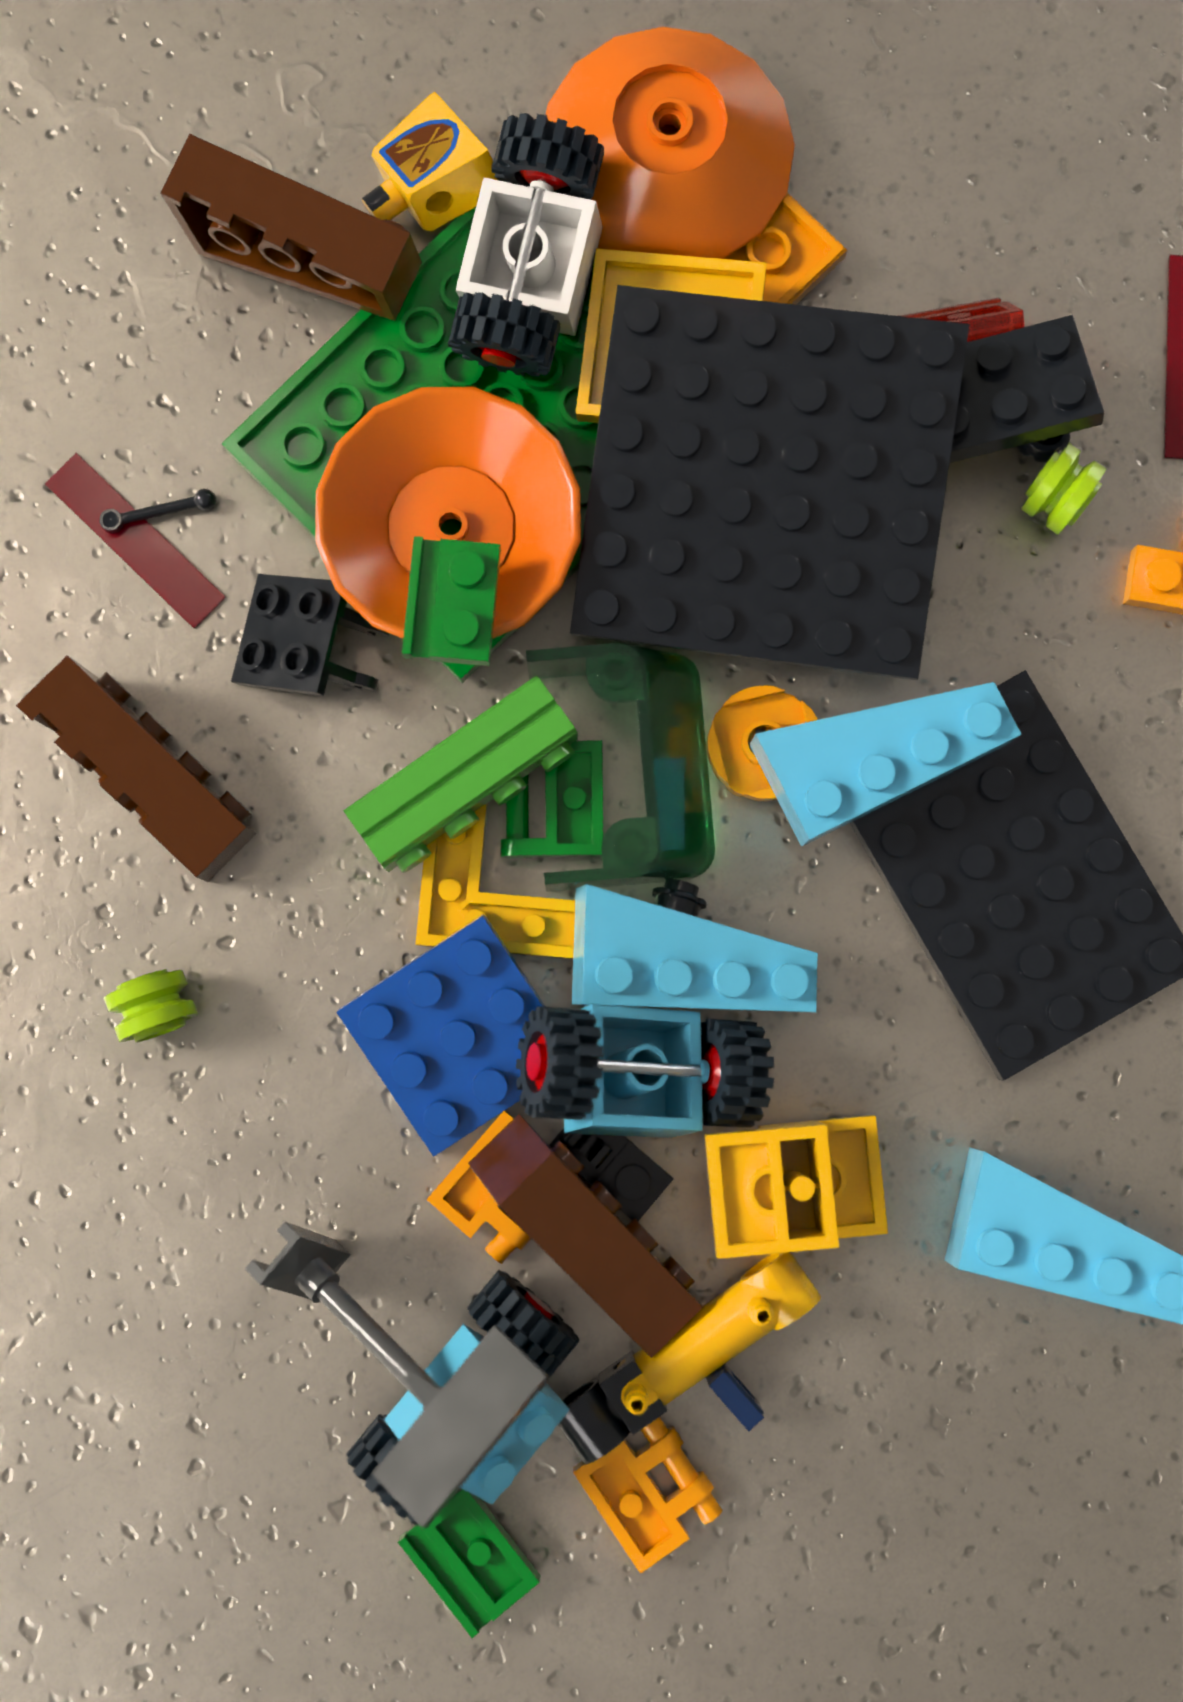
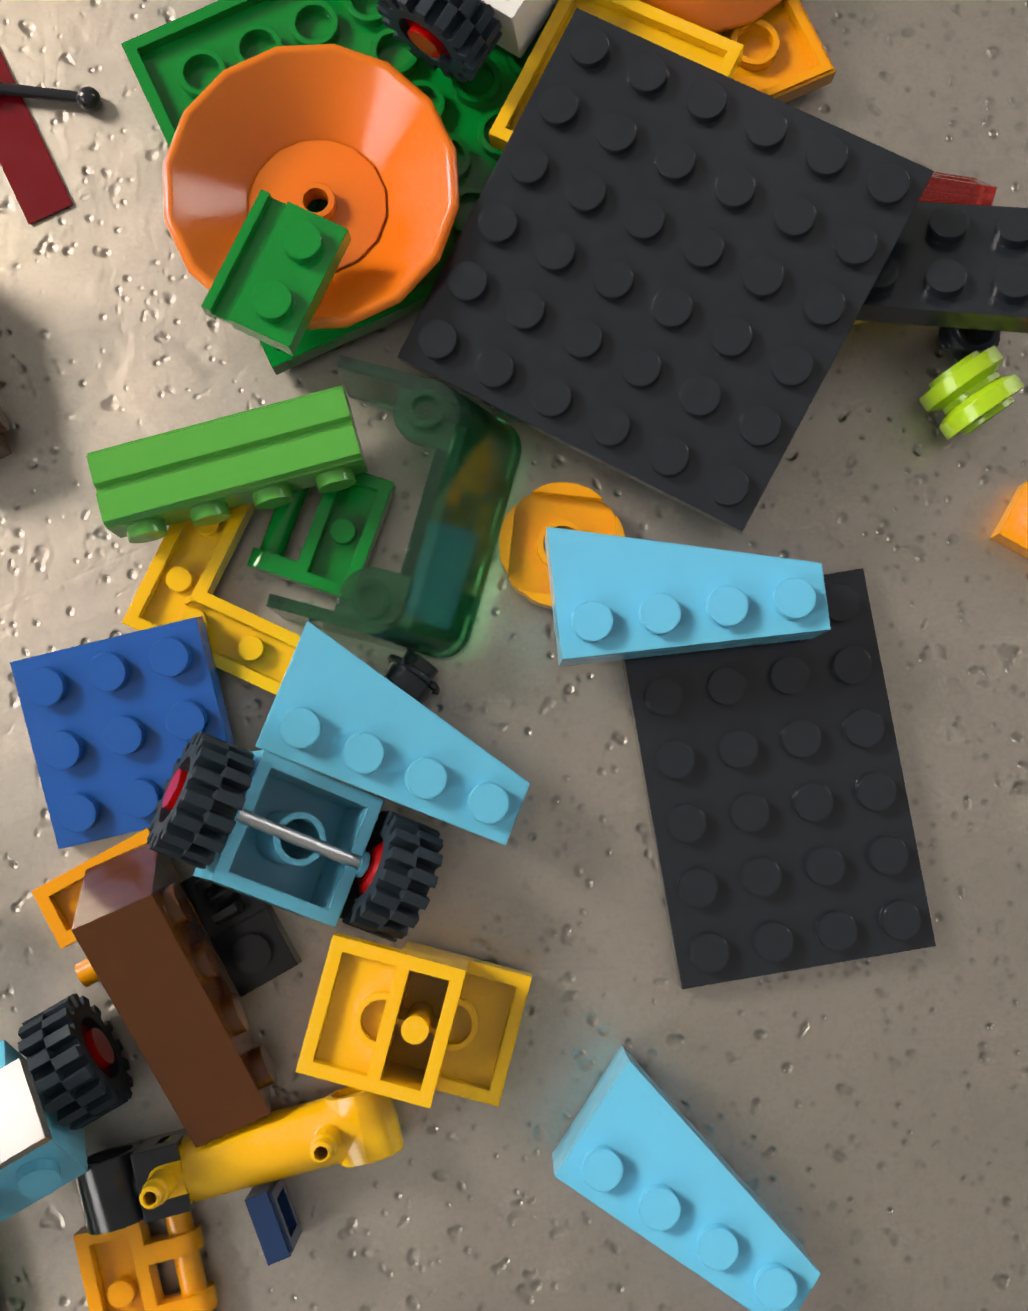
camera: 20 degrees right, 0 degrees up
black plate [231,574,390,696] -> none

